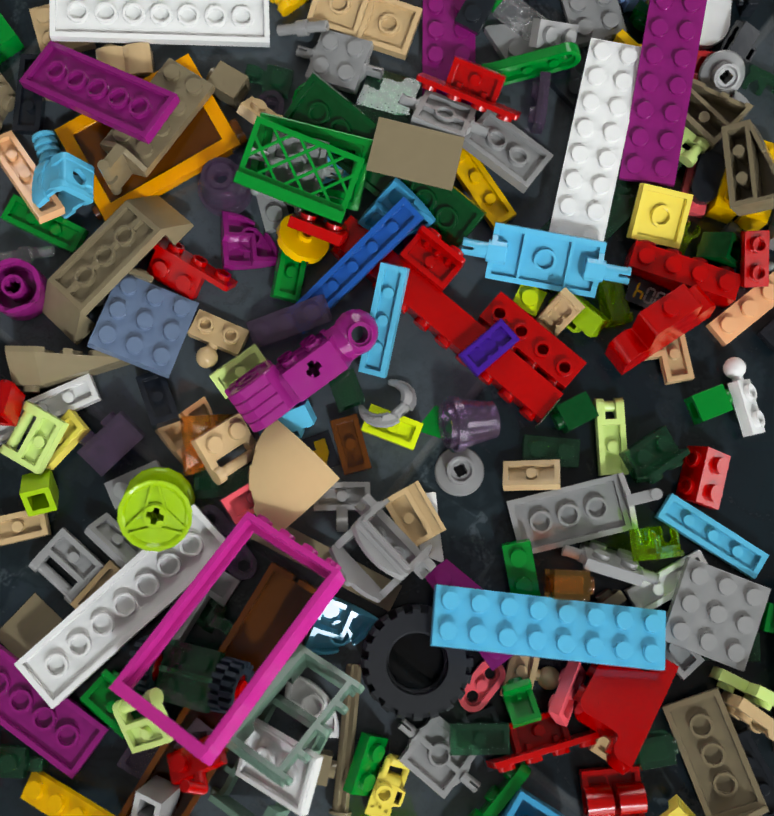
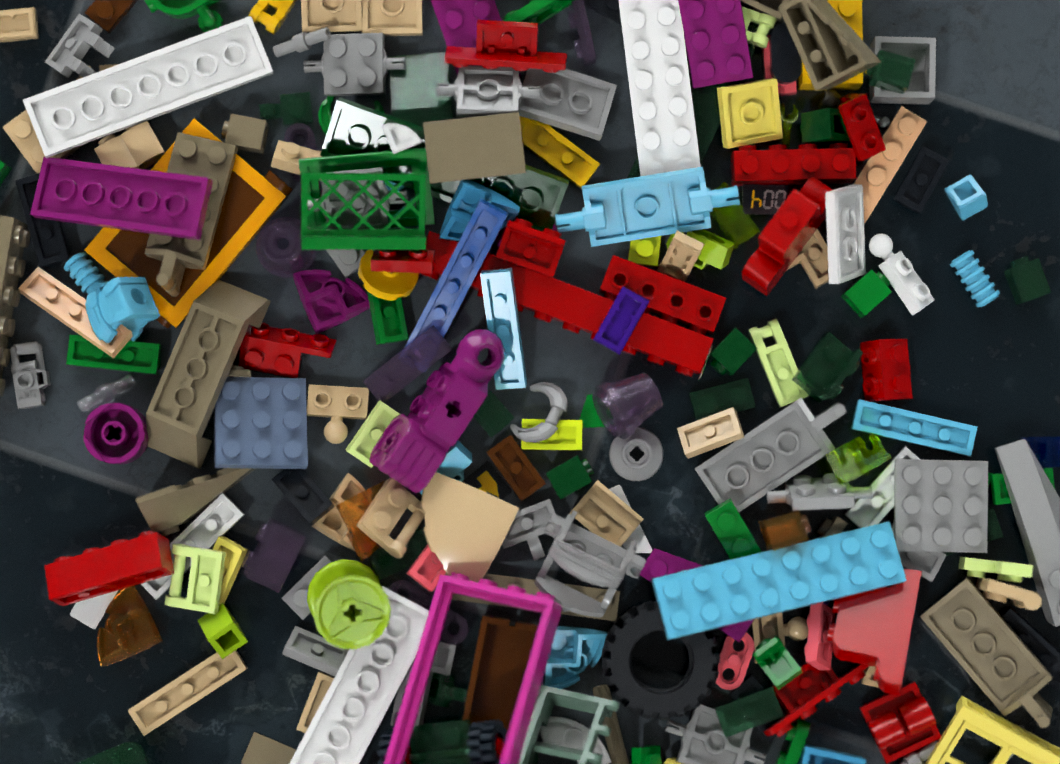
camera: 10 degrees left, 5 degrees up
light grey plate [29,528,105,604] -> none
clear green brick [635,729,679,771] -> none
none -> white tile [381,123,422,154]
none -> dark green brick [545,455,594,500]
none -> white tile [825,184,866,284]

